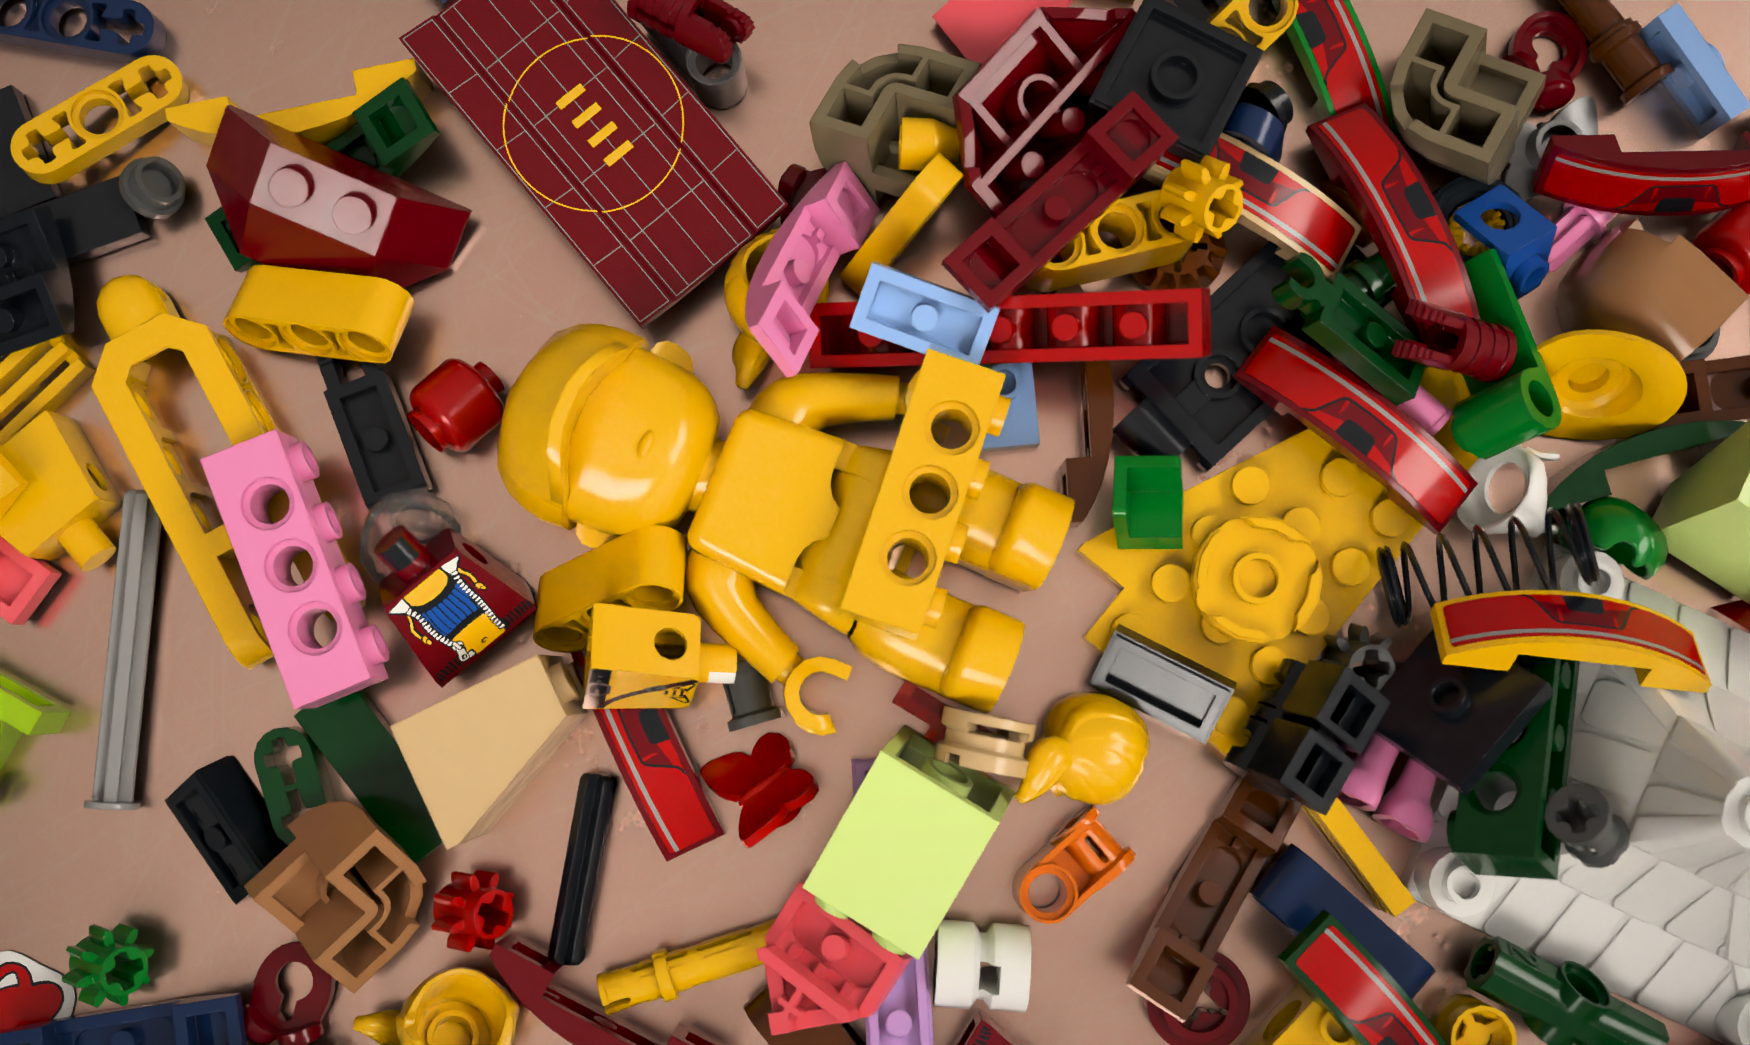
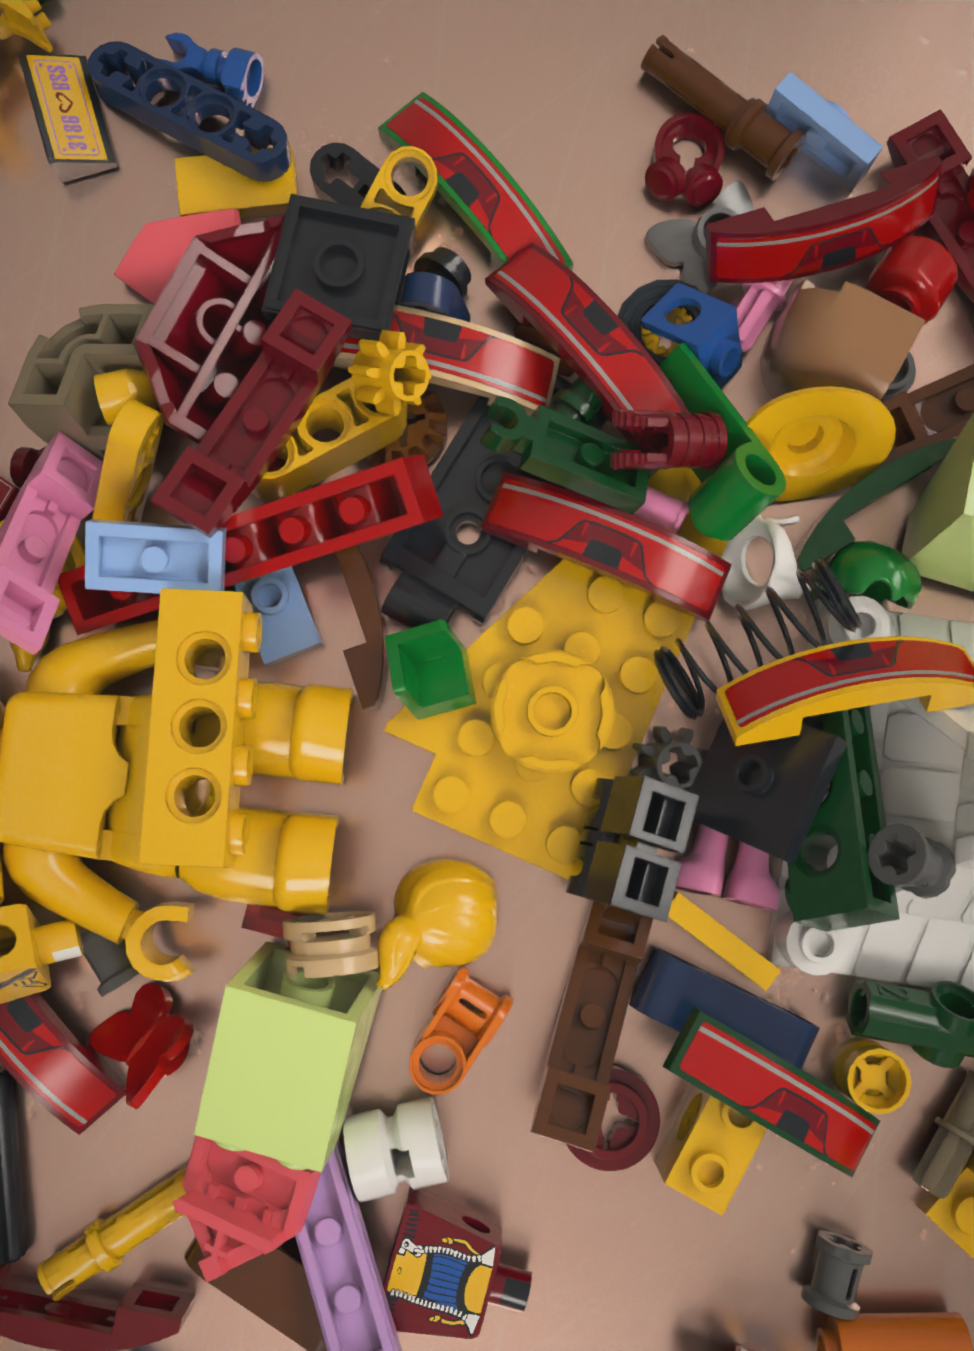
camera: 20 degrees left, 0 degrees up
tile [1088,624,1237,744] -> none
dark tan brick [1390,8,1546,185] -> none

